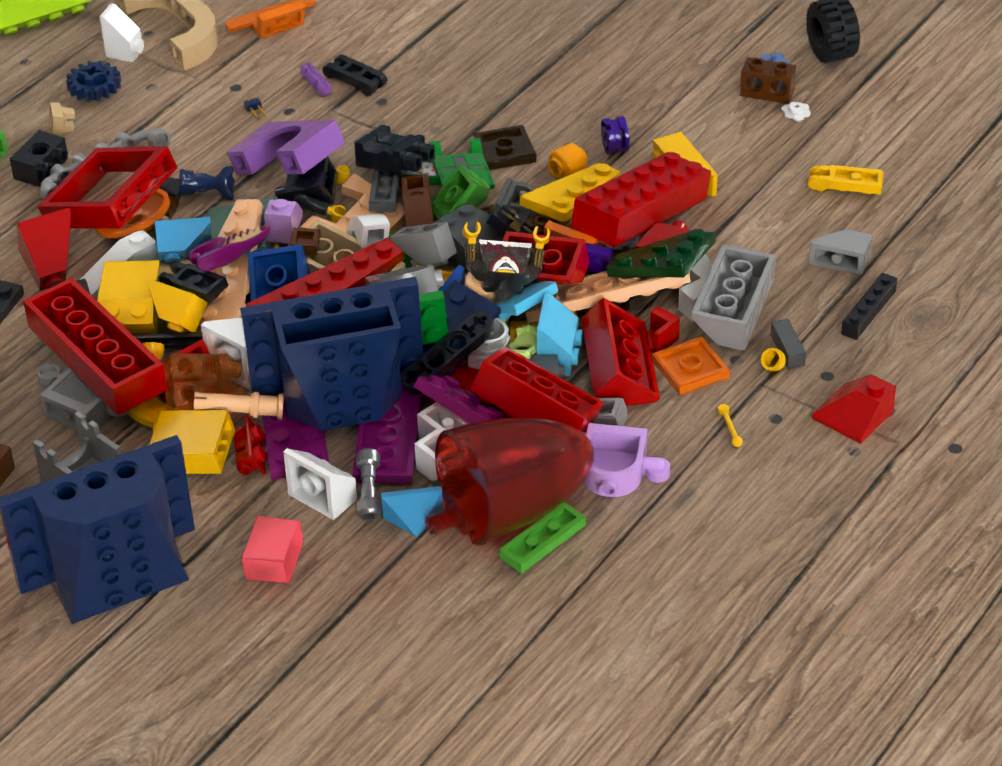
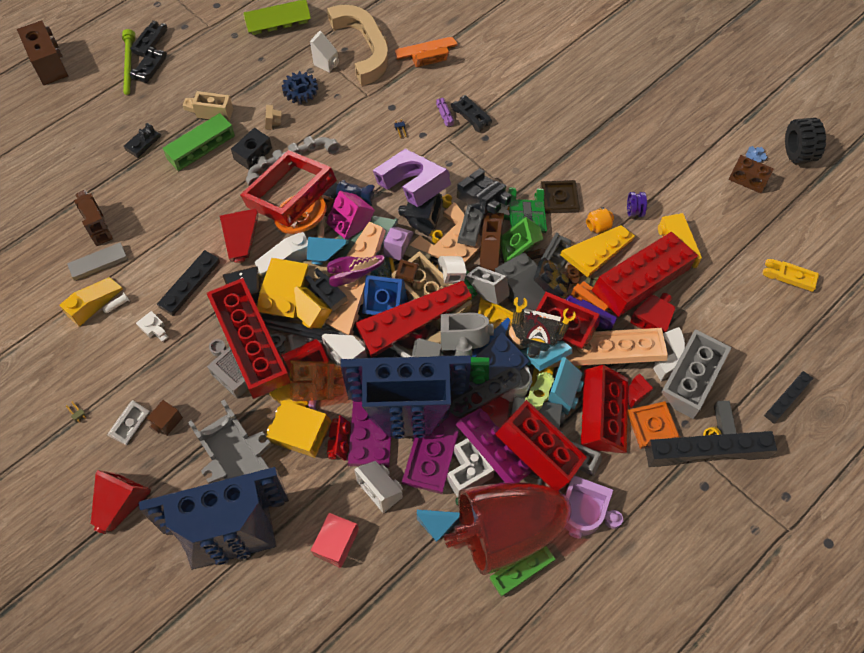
camera: 10 degrees right, 20 degrees up
yellow hinge [142,342,164,361] -> none
light nougat pin [194,391,284,420] -> none
flat silver piece [356,448,381,521] -> none
dark green plate [606,229,716,278] -> none
yellow hinge [718,404,743,447] -> none
white plant [782,102,811,121] -> none
light grey slope [809,229,872,276] -> none
red slope [812,374,896,444] -> none
none -> dark pink slope [326,191,375,240]
none -> black arch [645,431,777,467]

